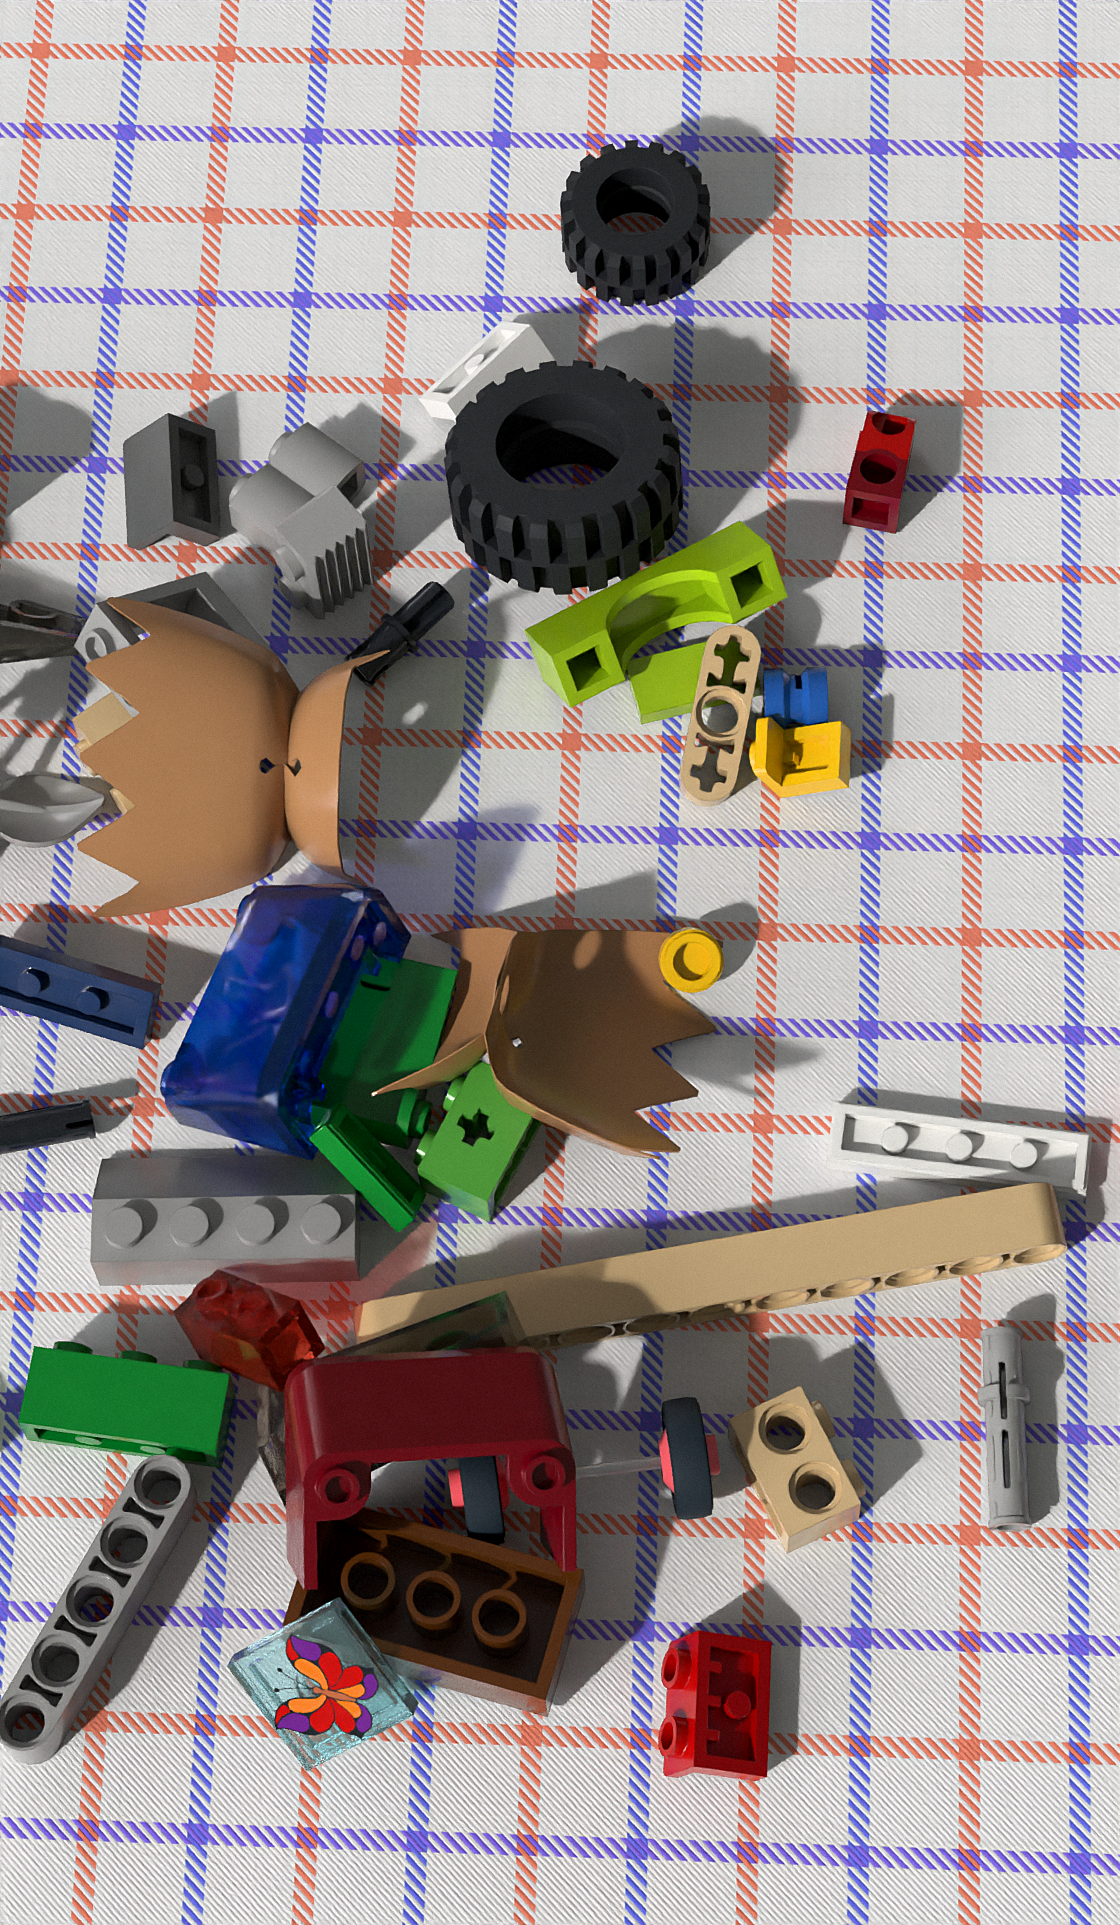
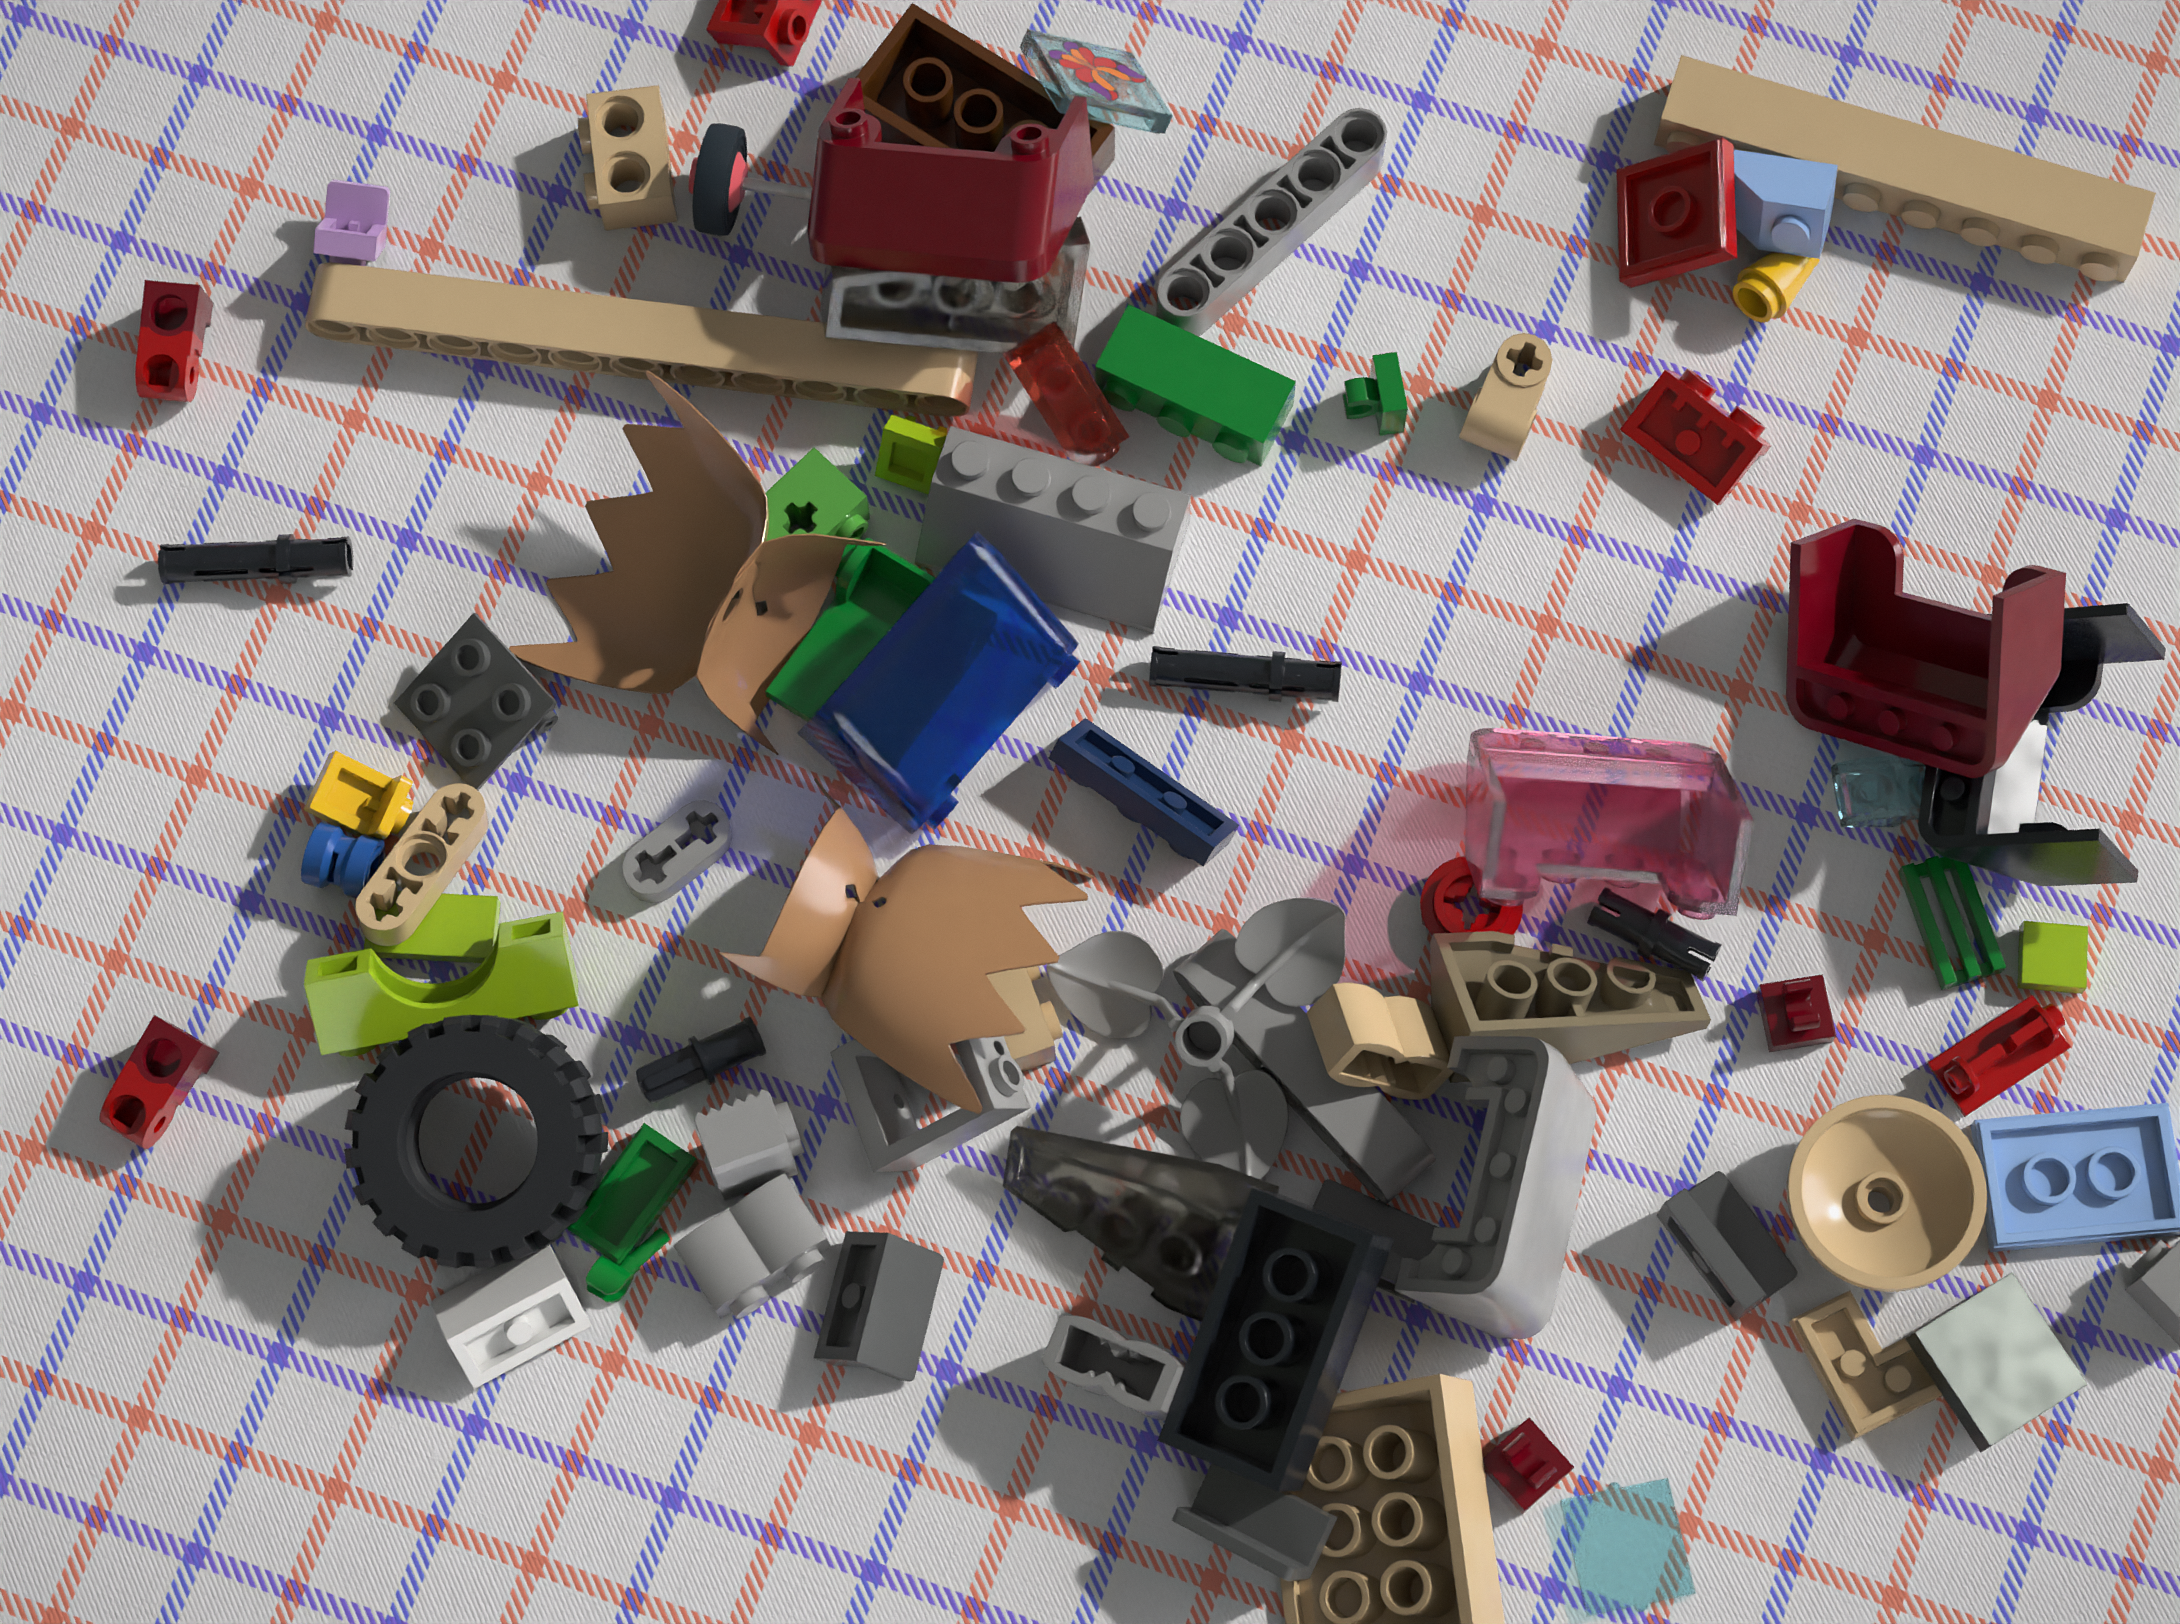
camera: 165 degrees left, 5 degrees up
green tile [308,1101,426,1233] -> none
black tyre [560,140,711,307] -> none
yellow tile [658,927,724,993] -> none
white tile [826,1101,1092,1202] -> none
light grey pin [977,1327,1031,1532] -> none
none -> black pin [158,534,354,584]
none -> lavender bracket [313,180,390,266]
none -> dark grey hinge [394,613,558,790]
none -> green tile [567,1123,699,1266]
none -> green hand [586,1228,670,1303]
none -> light grey beam [622,800,732,903]
none -> lime tile [875,415,948,495]

